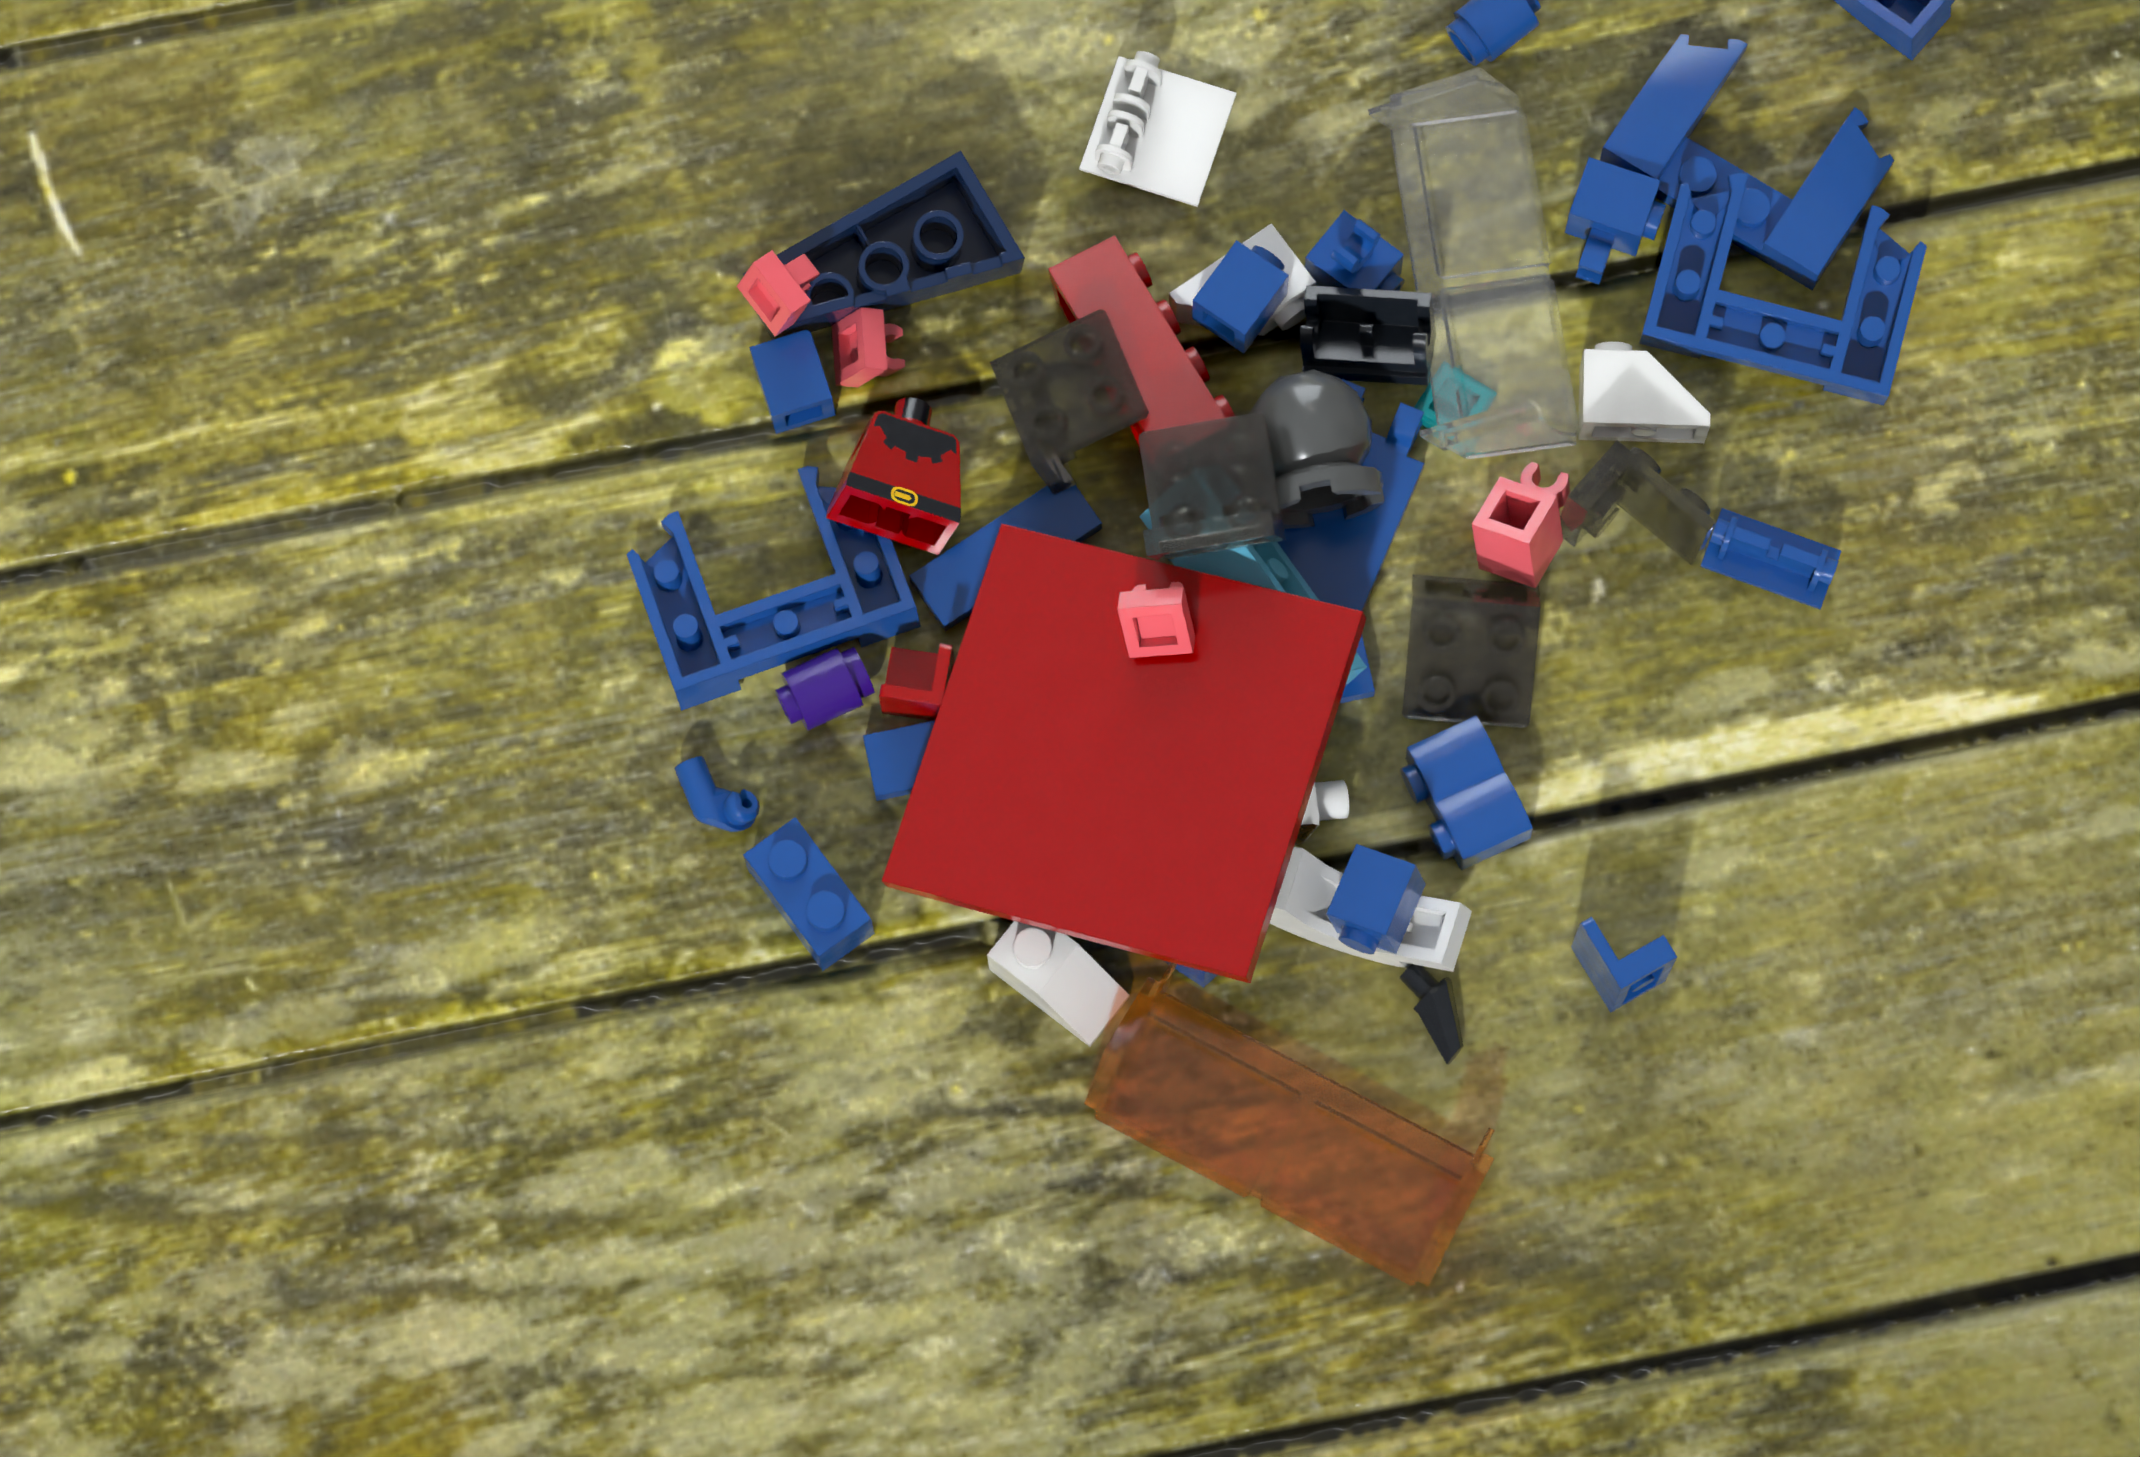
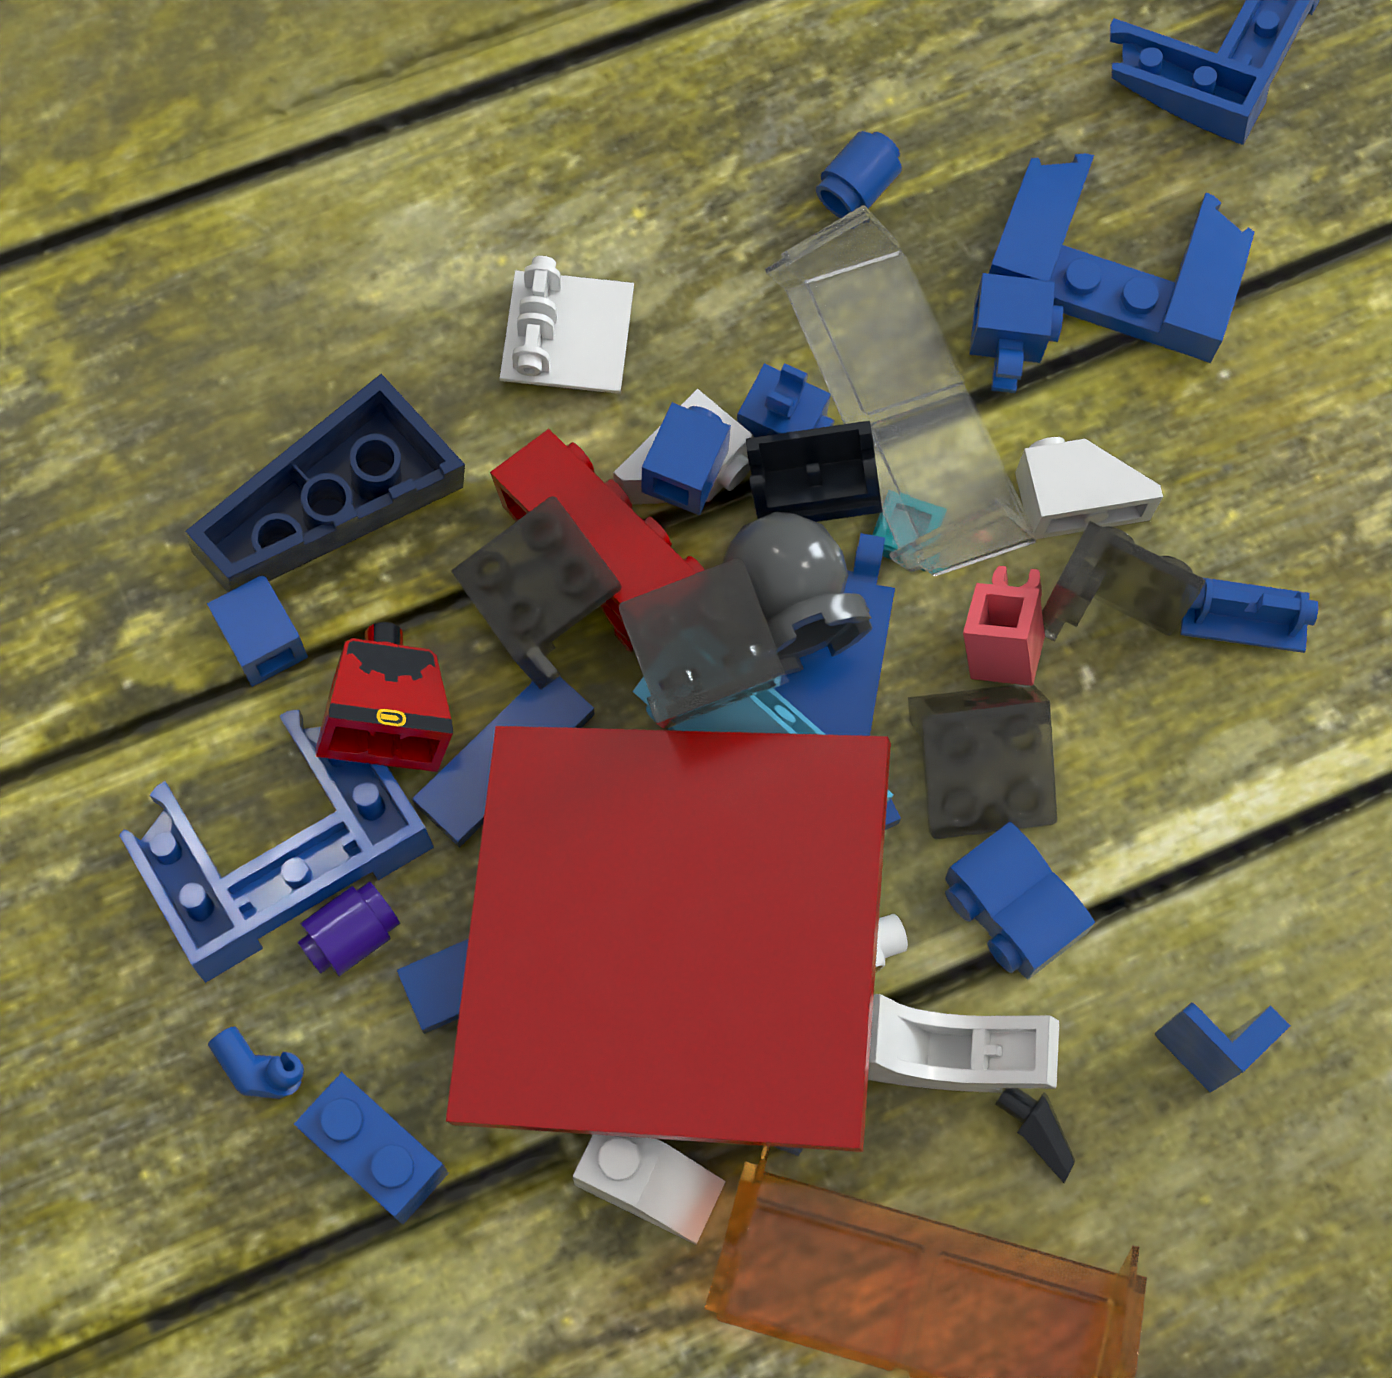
camera: 20 degrees left, 5 degrees down
coral tile [737,250,820,336] -> none
coral tile [832,307,905,388] -> none
red panel [879,643,955,721] -> none
coral tile [1117,582,1195,658] -> none
blue brick [1326,844,1426,954] -> none
blue wedge [1639,172,1927,406] -> none

